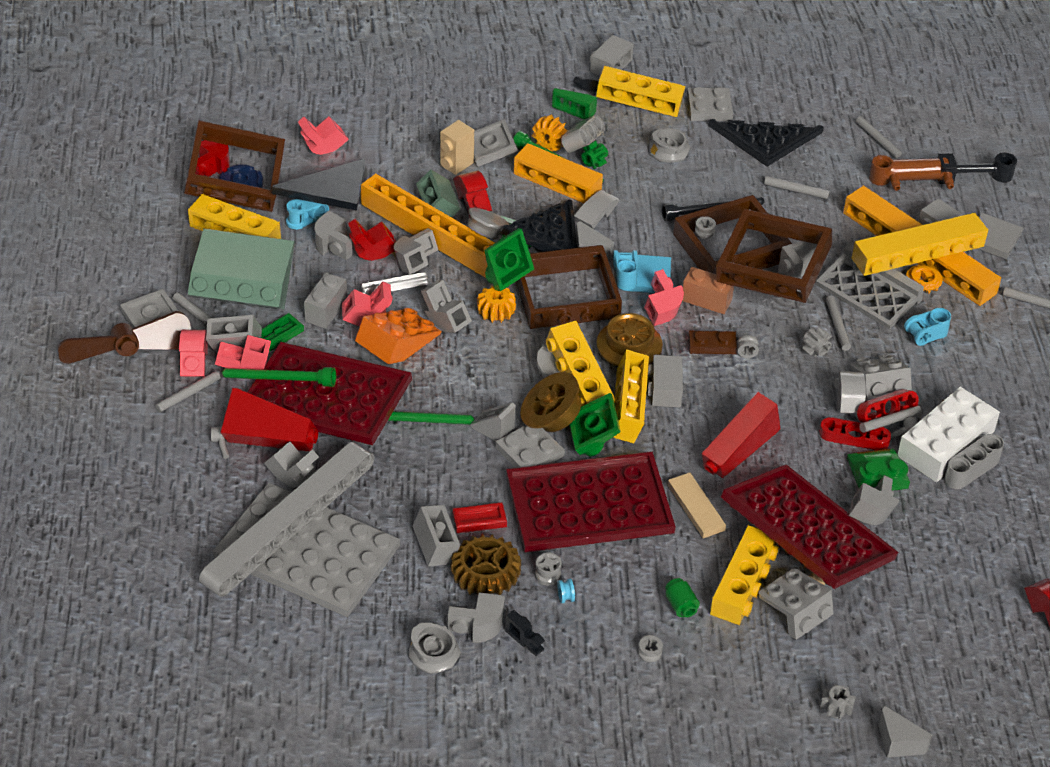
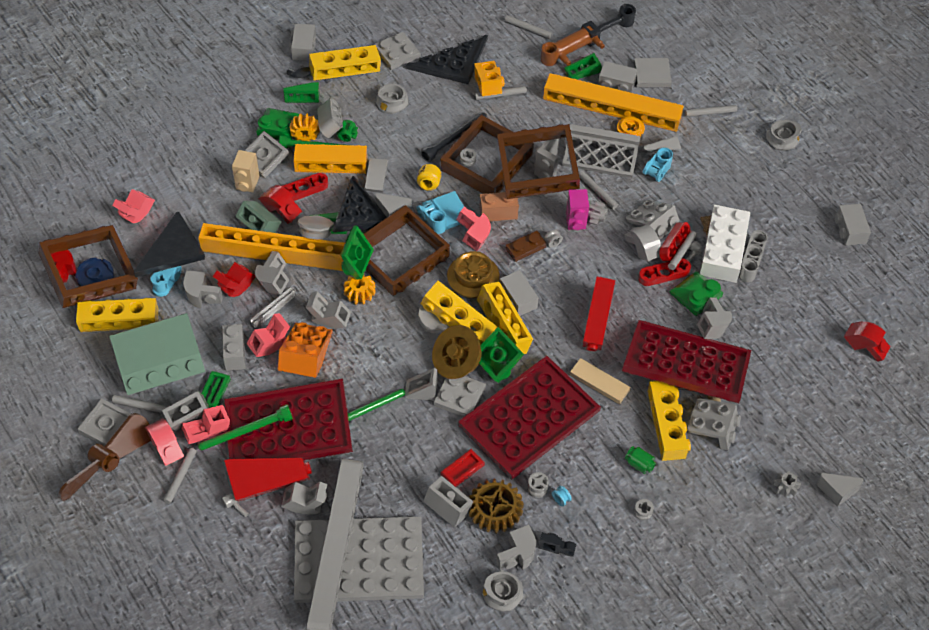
camera: 30 degrees left, 10 degrees up
yellow brick [851,213,988,276] -> none
none -> green slope [256,108,299,140]
none -> red beam [282,173,329,201]
none -> yellow head [417,164,442,191]
none -> light orange brick [474,61,505,97]
none -> green slope [564,53,602,79]
none -> dark pink brick [566,189,589,230]
none -> light grey slope [641,136,681,152]

